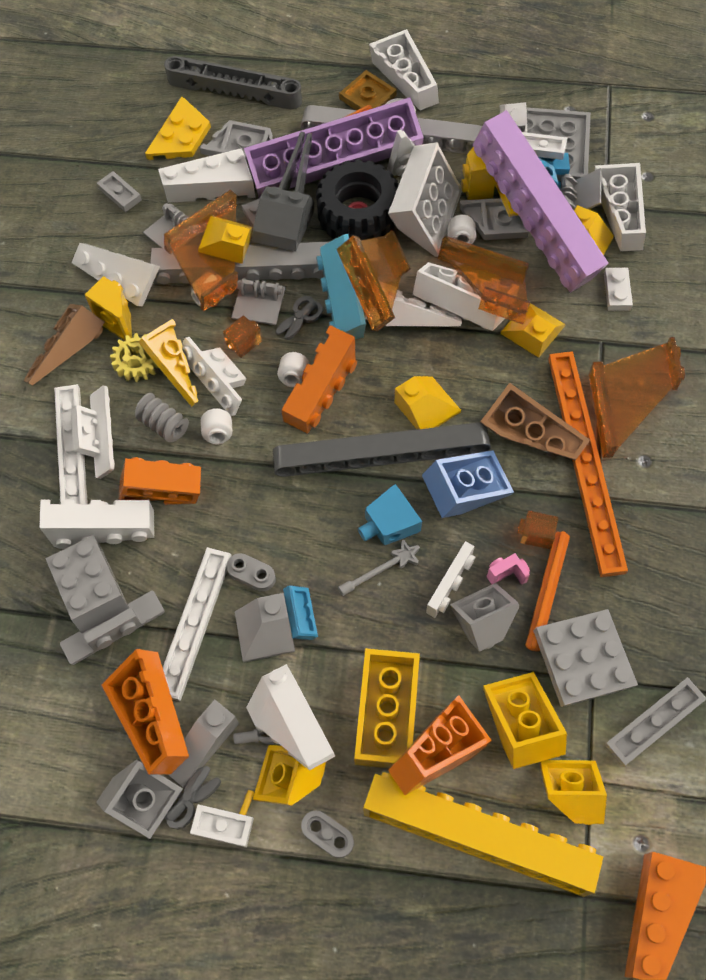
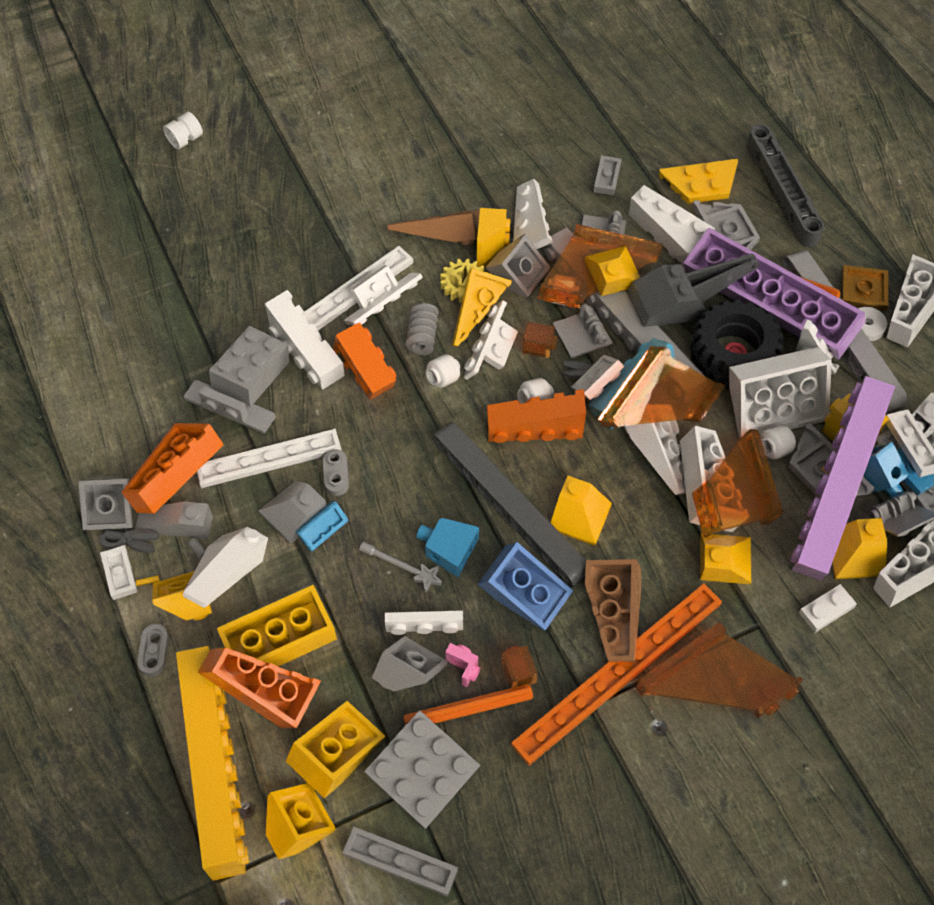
camera: 55 degrees right, 5 degrees down
none -> light grey slope [486,234,550,297]
none -> white plate [571,355,624,400]

